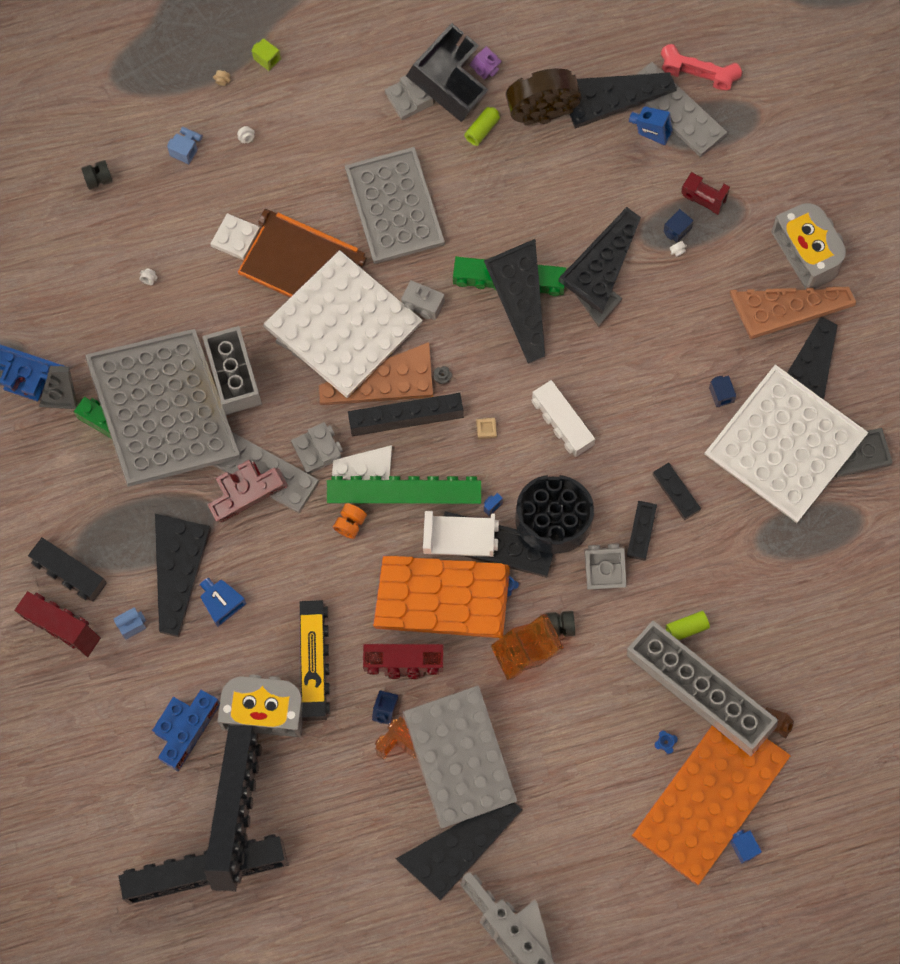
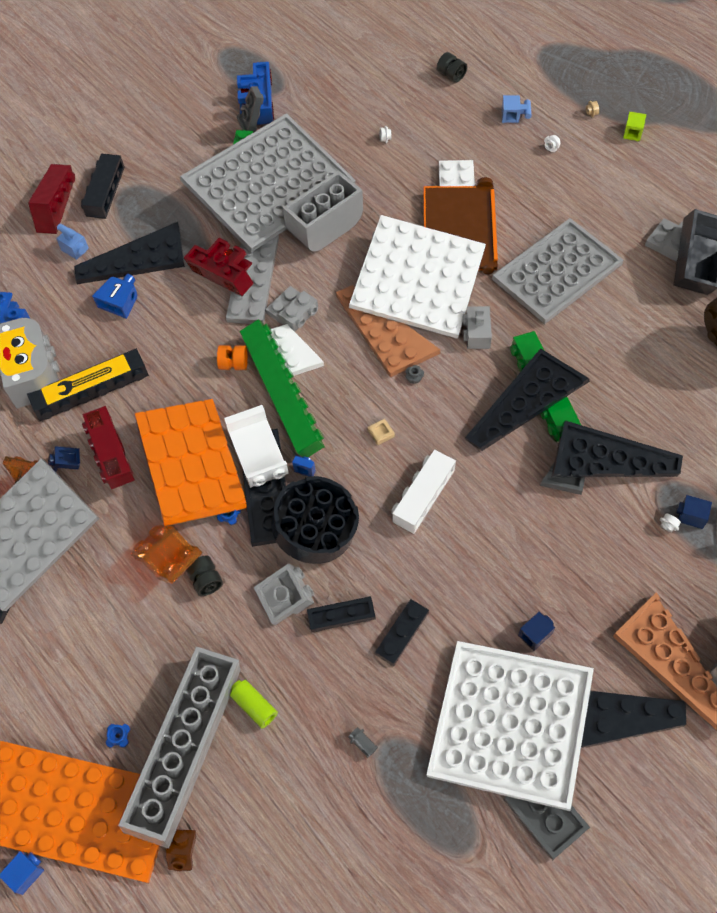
camera: 65 degrees right, 10 degrees down
black brick [348,393,464,436] -> none
lime brick [464,107,500,146] -> none
none -> dark grey pin [348,727,378,758]

